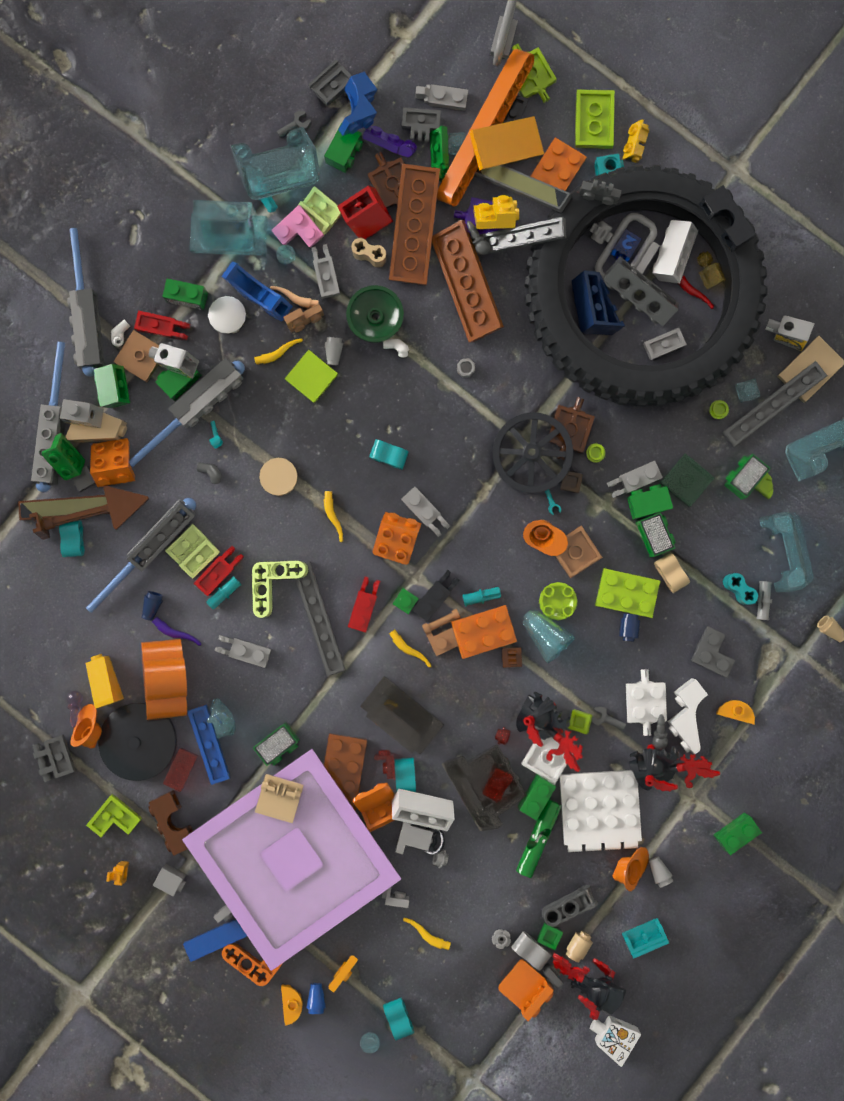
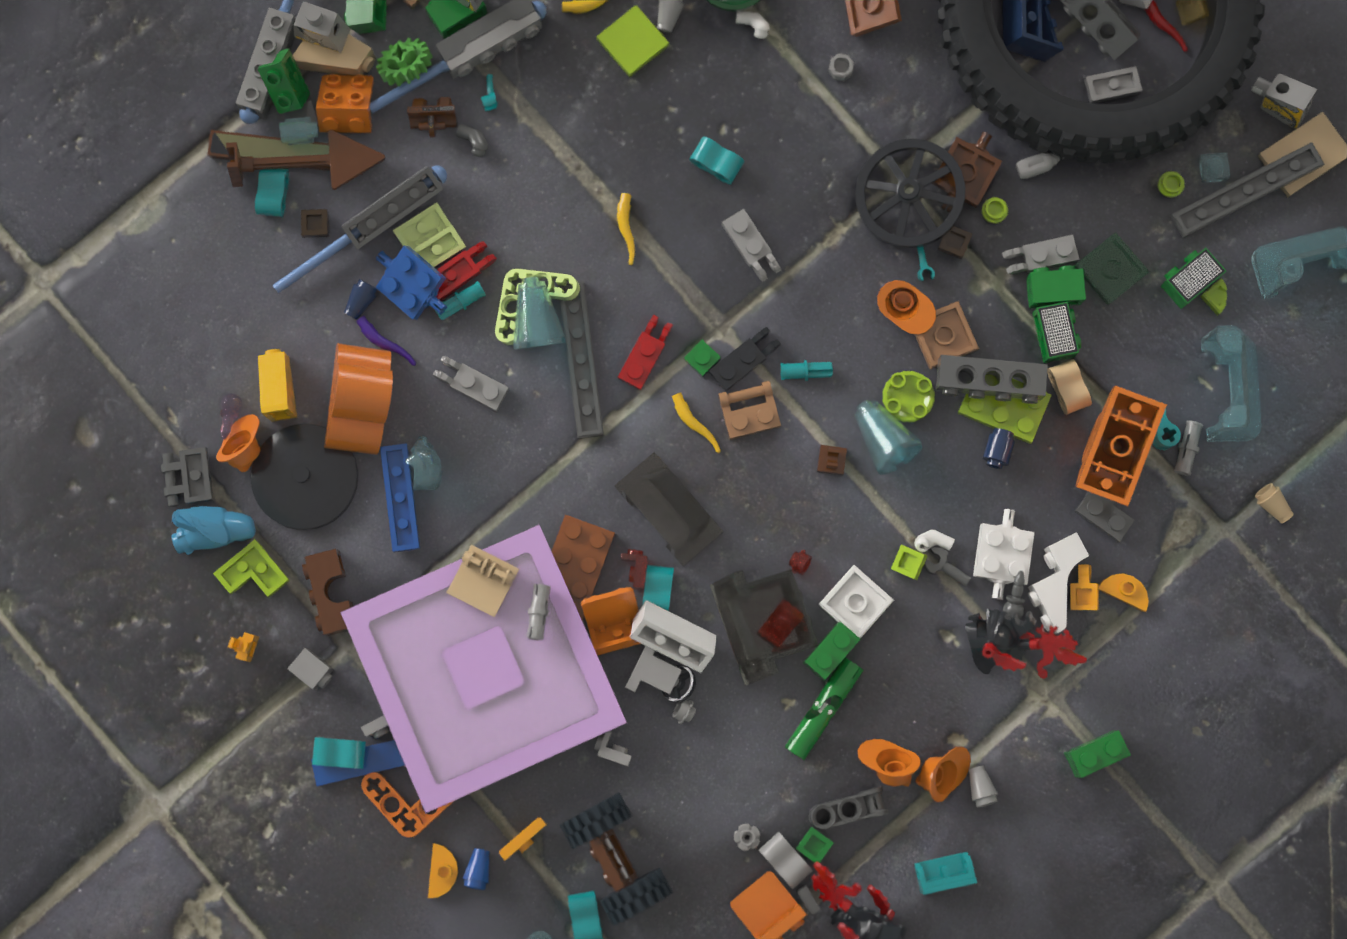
camera: 10 degrees right, 5 degrees down
clear red plate [163,748,198,792] -> none
brick [253,722,300,766] -> none
tan tile [259,458,298,496] -> none
orange bracket [373,512,422,565] -> none
yellow animal [403,918,451,950] -> none
orange plate [451,605,517,659] -> none
helmet [516,692,583,772] -> none
white hinge [559,770,642,852] -> none
tan brick [566,931,593,963] -> none
none -> dark azure animal [172,506,256,555]
none -> clear light blue brick [279,117,318,145]
none -> dark brown plate [301,209,329,238]
none -> teal axle [312,737,366,769]
none -> bright green gear [376,38,433,86]
none -> blue plate [376,246,447,320]
none -> reddish brown hips [407,97,457,138]
none -> clear light blue cone [513,277,566,350]
none -> light grey pin [526,584,551,641]
none -> black plate [559,792,673,926]
none -> orange piece [858,739,920,787]
none -> white arm [914,530,955,552]
none -> dark grey brick [936,355,1048,404]
none -> light grey piece [1016,153,1064,179]
none -> light orange plate [1070,564,1099,610]
none -> orange brick [1076,386,1167,506]

